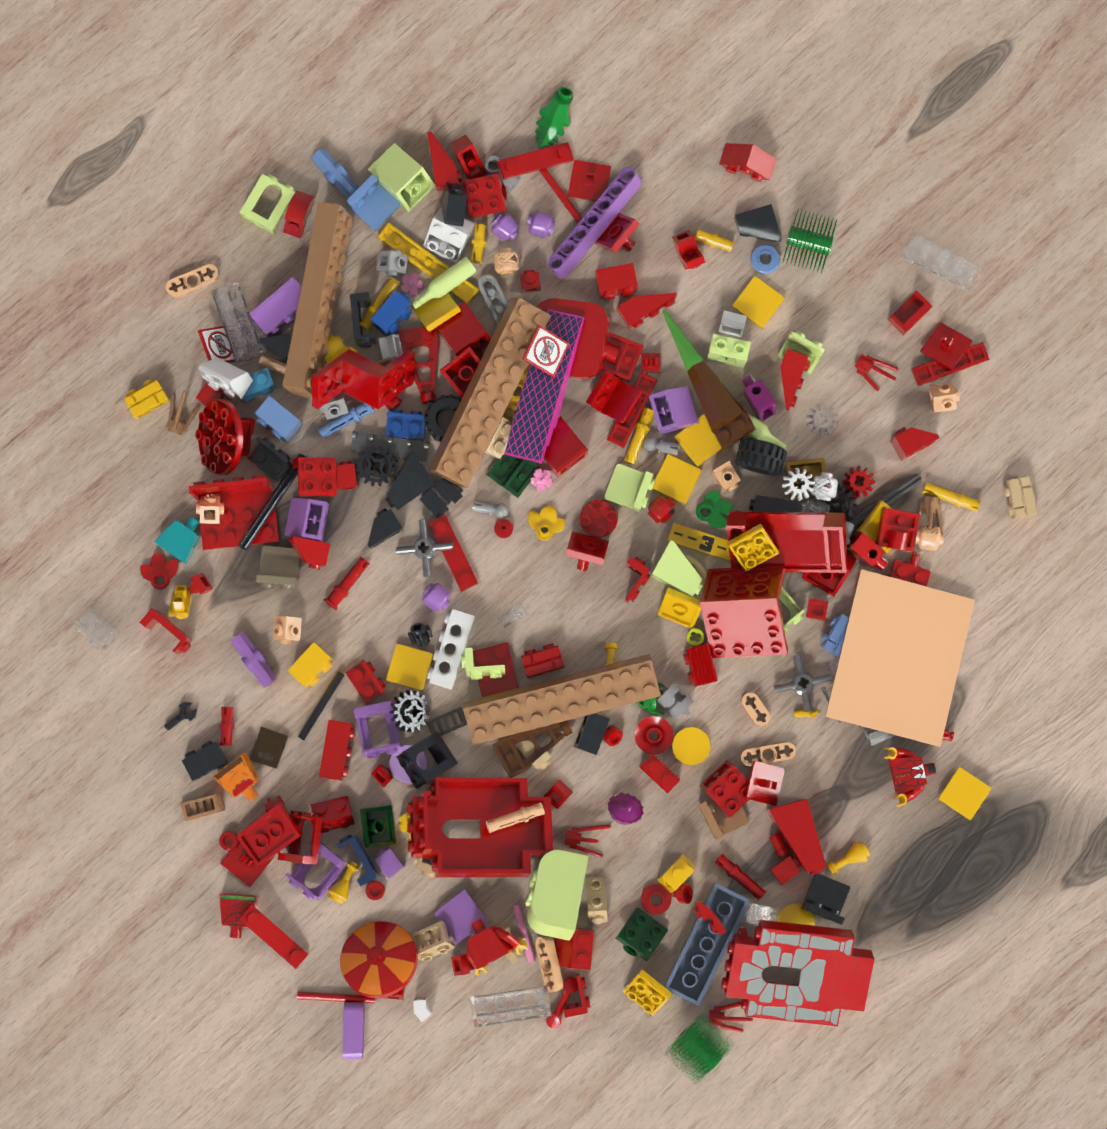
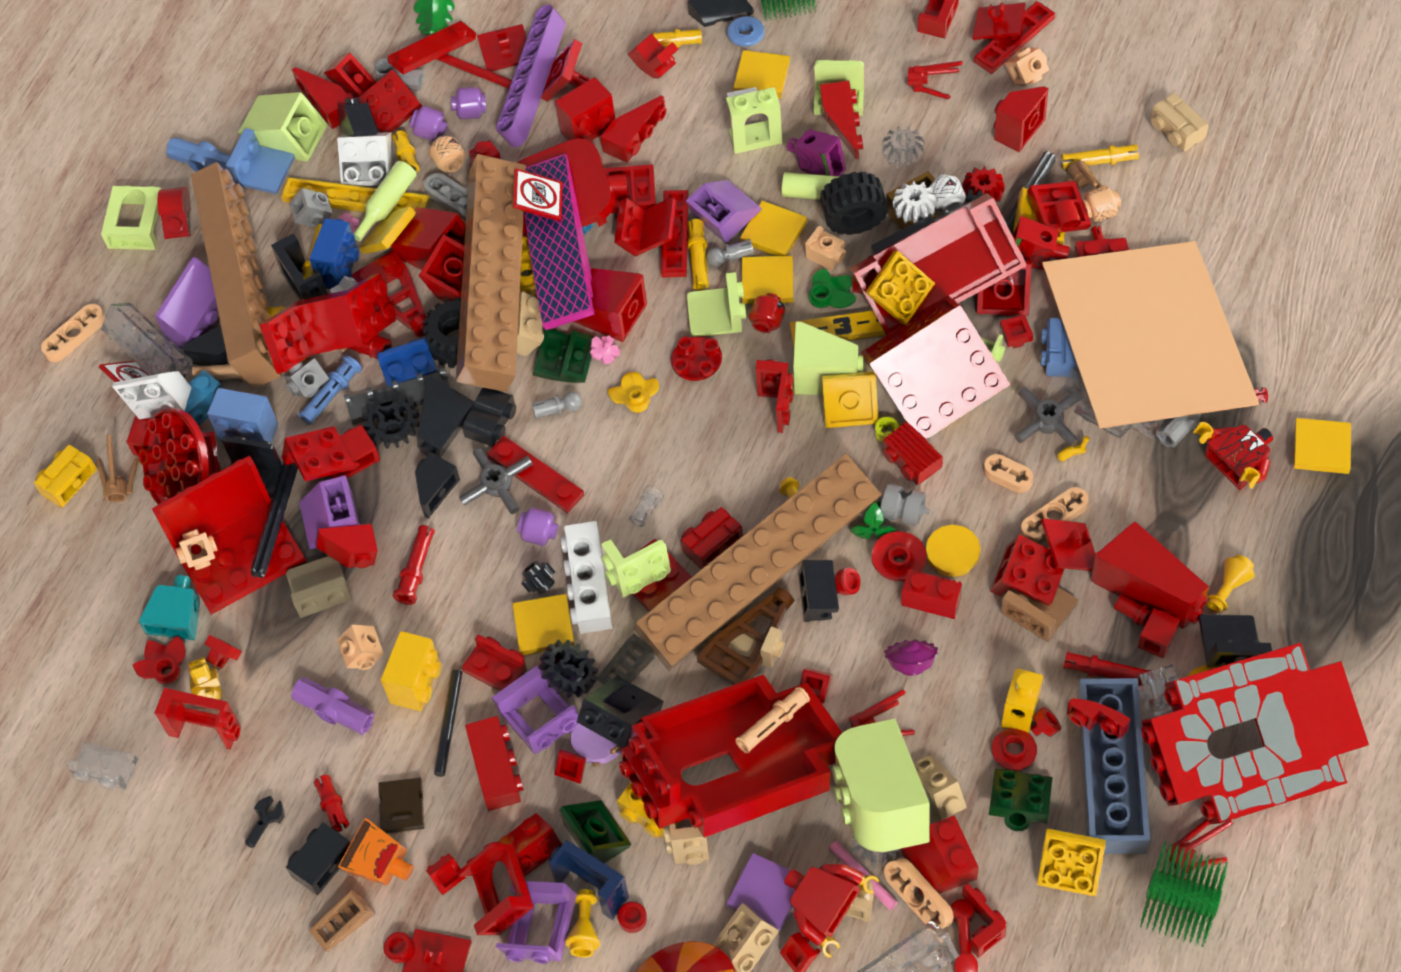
camera: 20 degrees left, 25 degrees down
red plate [236,803,303,868] -> none
medium lavender brick [375,847,405,878] -> none
red tile [494,519,513,539] -> none
red tile [565,531,609,571] -> none
red tile [641,353,660,373] -> none
reddish brown plate [663,311,756,450] -> none

